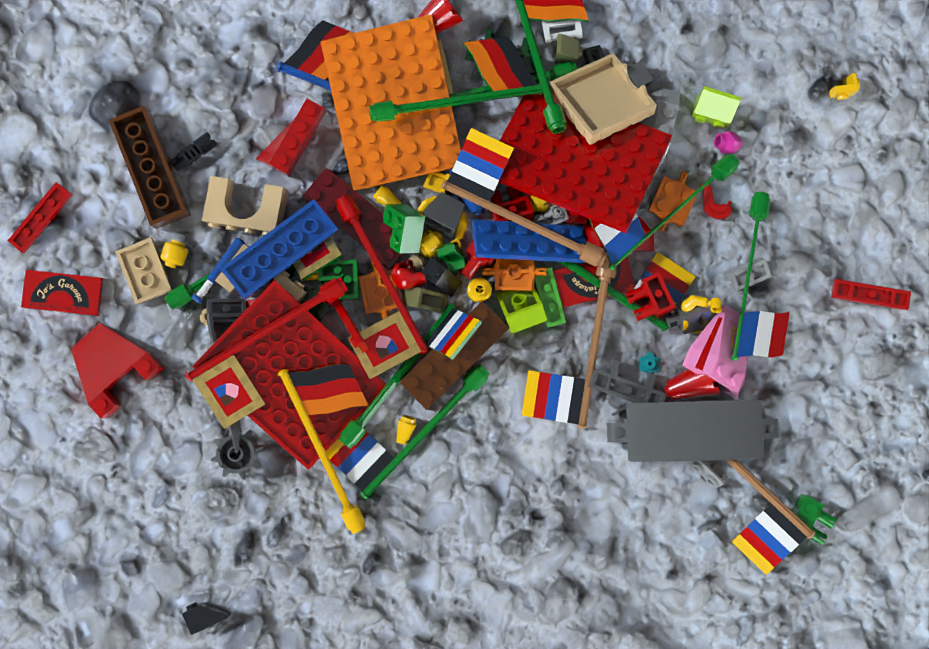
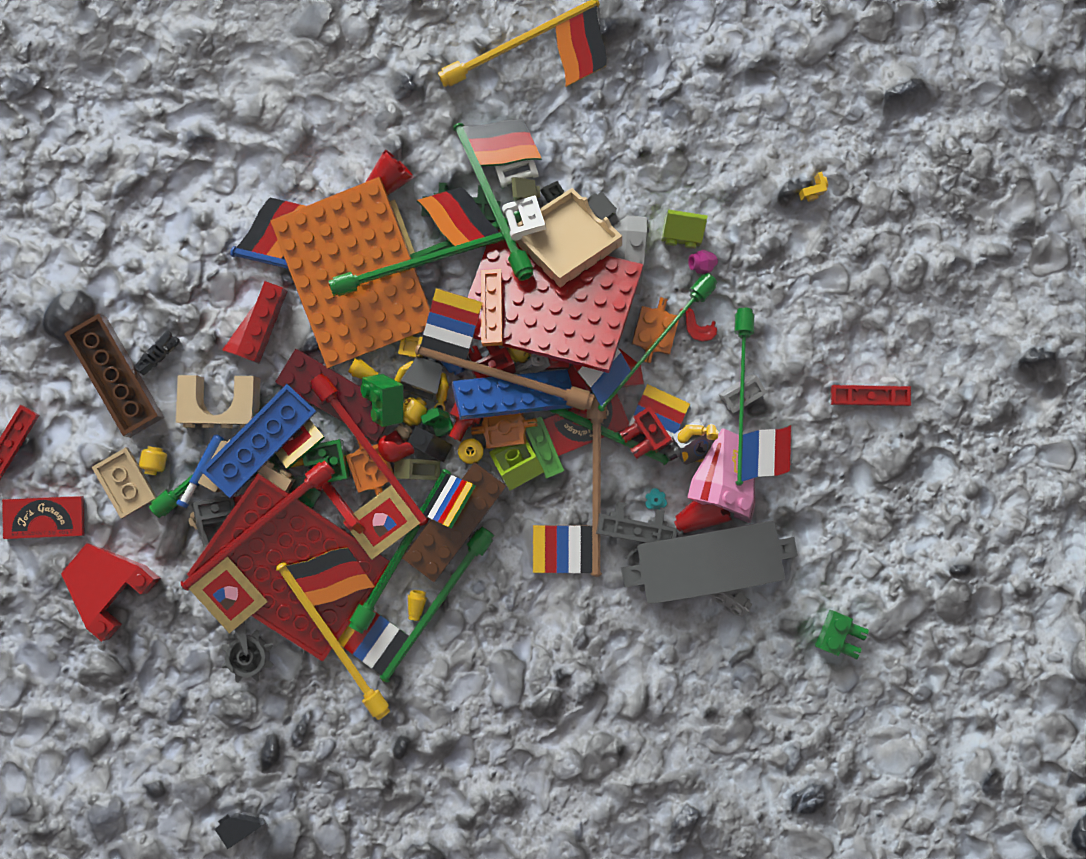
camera: 10 degrees left, 0 degrees up
flag [726,460,815,575] -> none
none -> plate [481,269,503,346]
none -> white plate [502,196,546,241]

